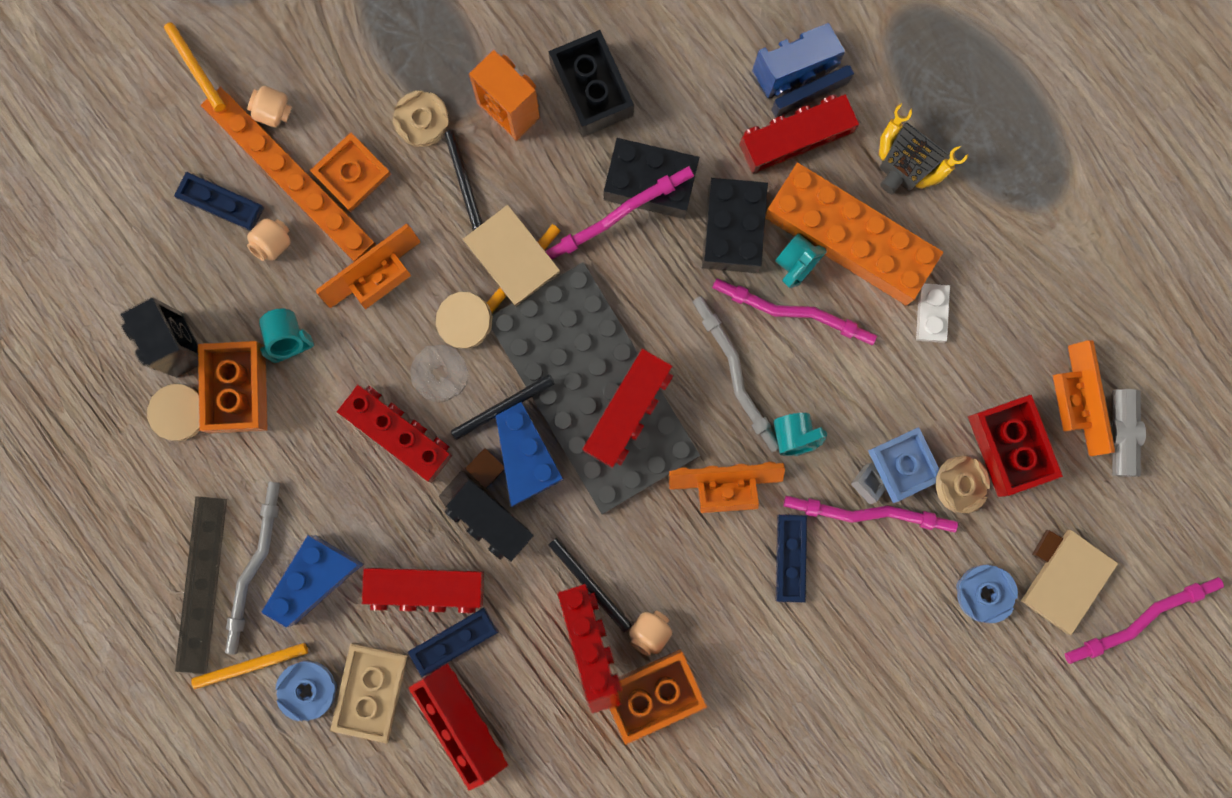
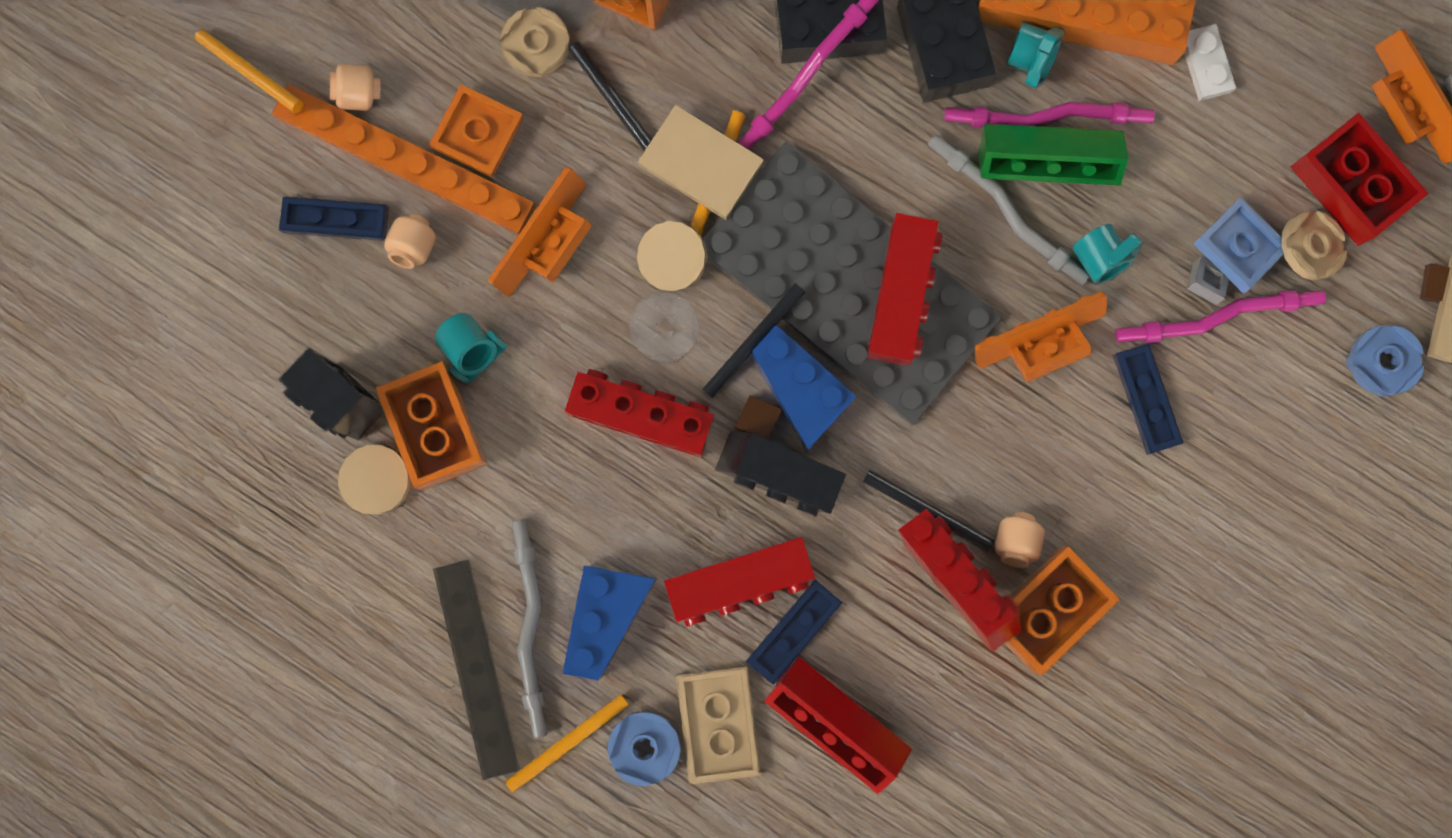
camera: 15 degrees left, 0 degrees up
none -> green brick [978,124,1129,186]

